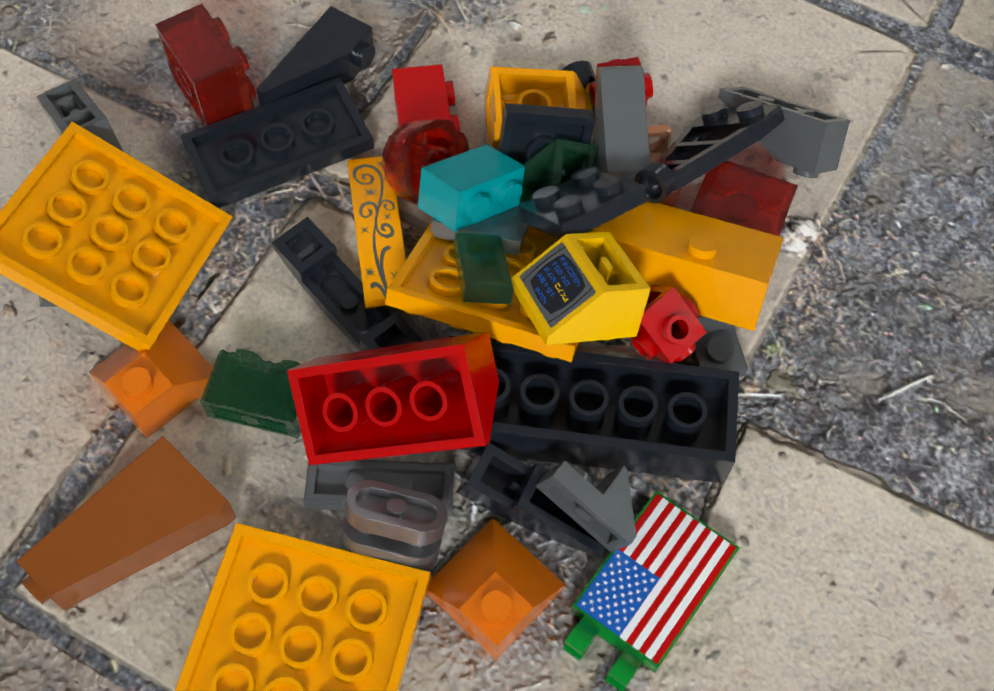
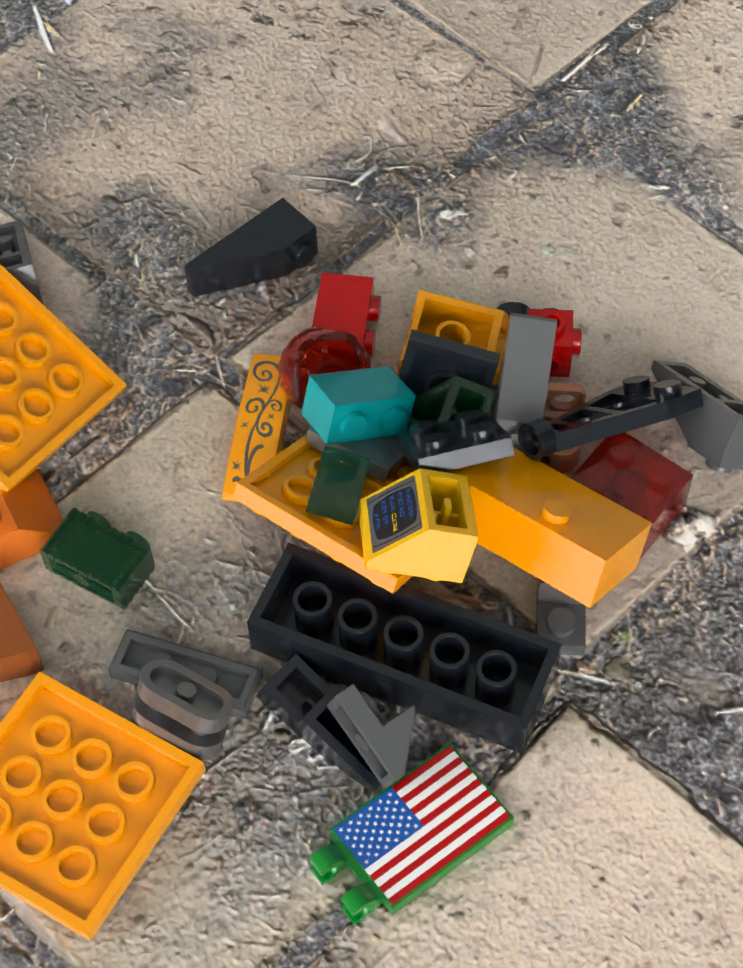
camera: 20 degrees right, 5 degrees down
clear red brick [155,3,256,126] -> none
black plate [180,77,374,208] -> none
black slope [272,216,423,351] -> none
red slope [287,332,499,465] -> none
orange slope [427,518,566,660] -> none
red brick [630,285,706,364] -> none

